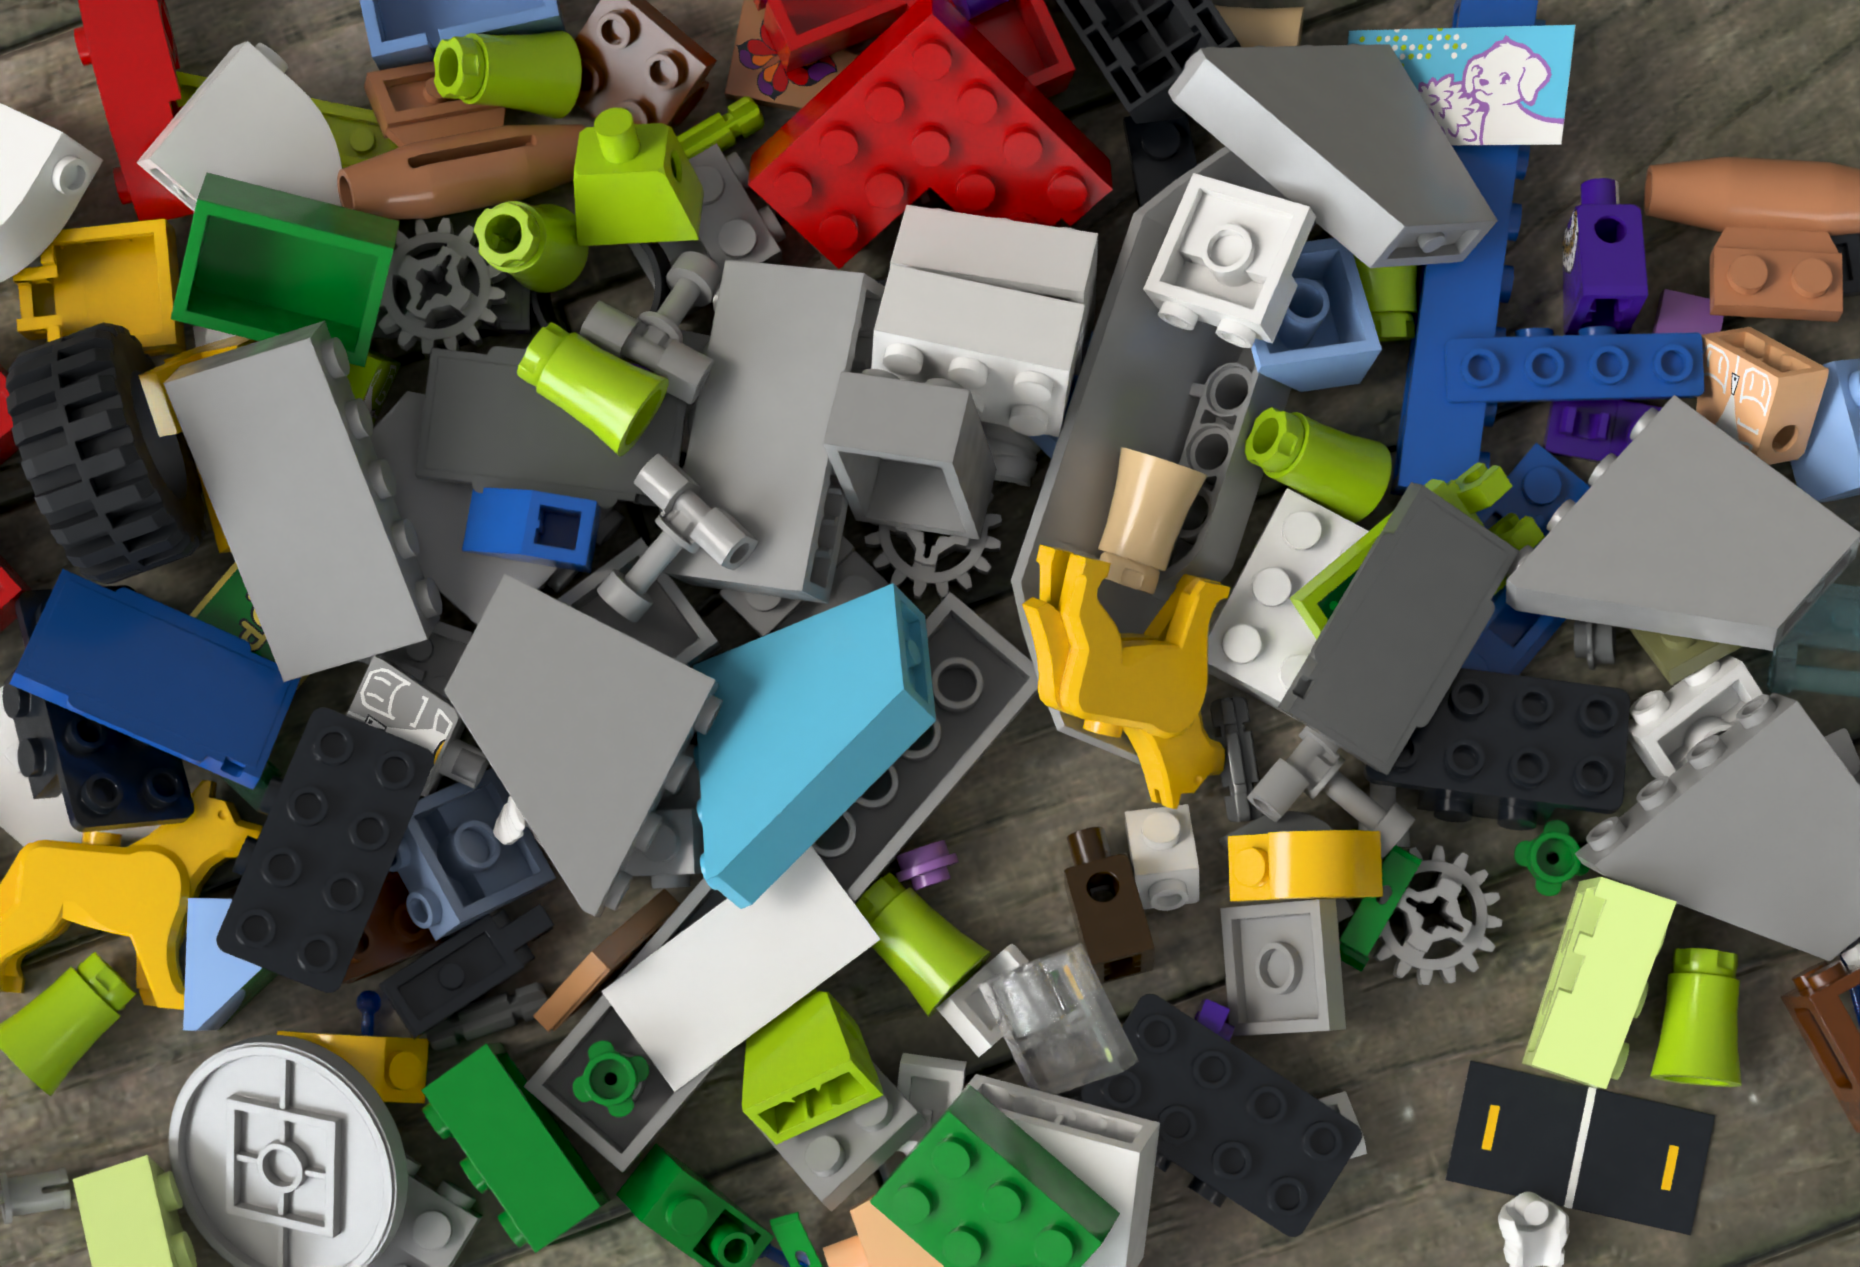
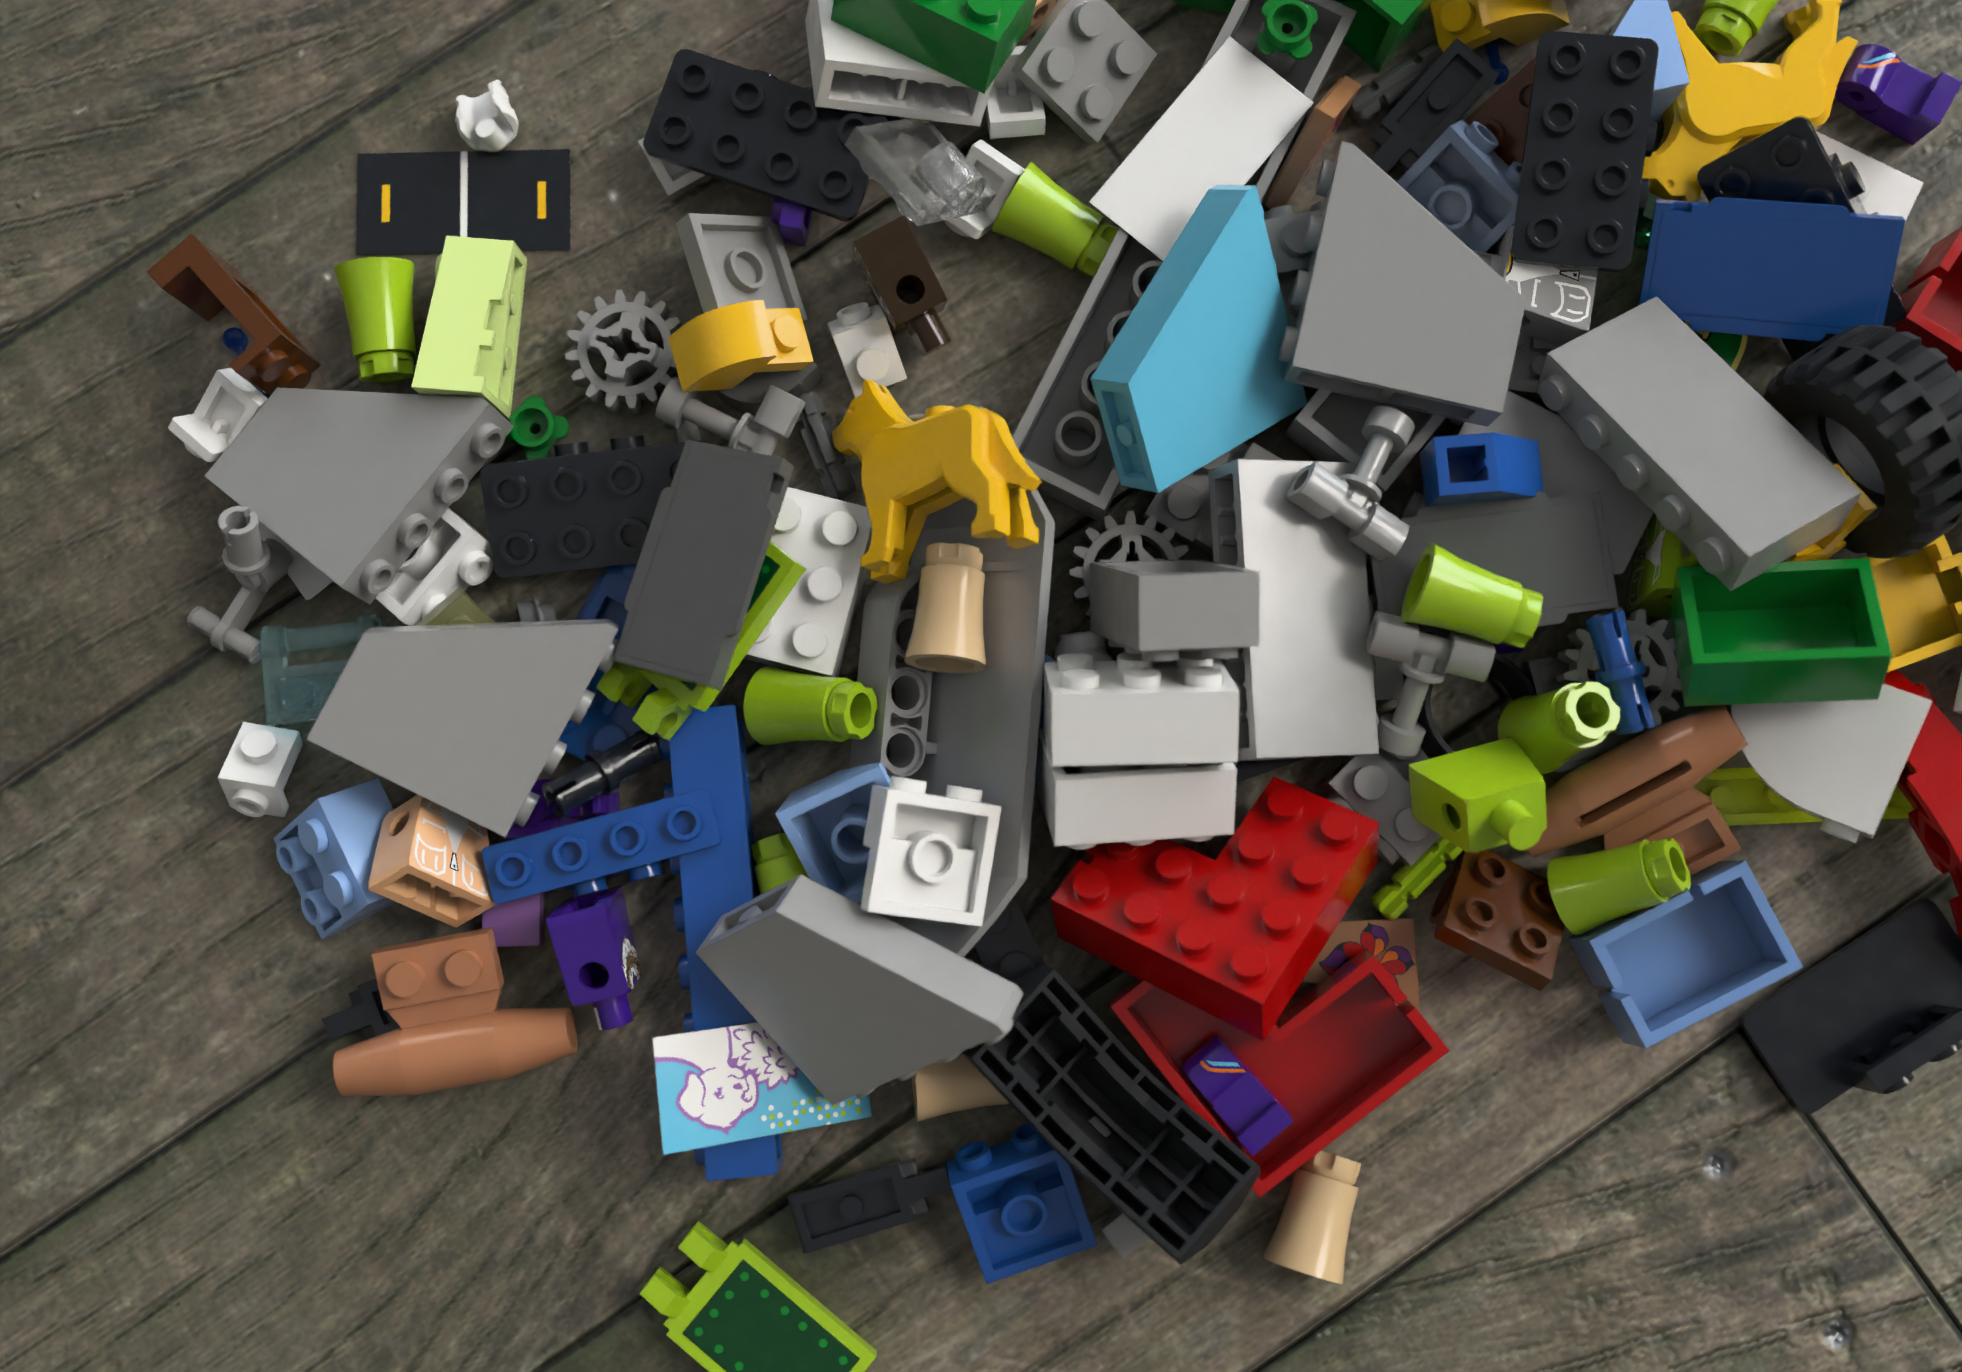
camera: 170 degrees right, 0 degrees up
lime torso [742,988,883,1145] -> none
medium lavender plate [895,840,959,891] -> none
green piece [1339,845,1422,972] -> none
none -> black pin [542,729,661,818]
none -> blue pin [1585,610,1656,735]

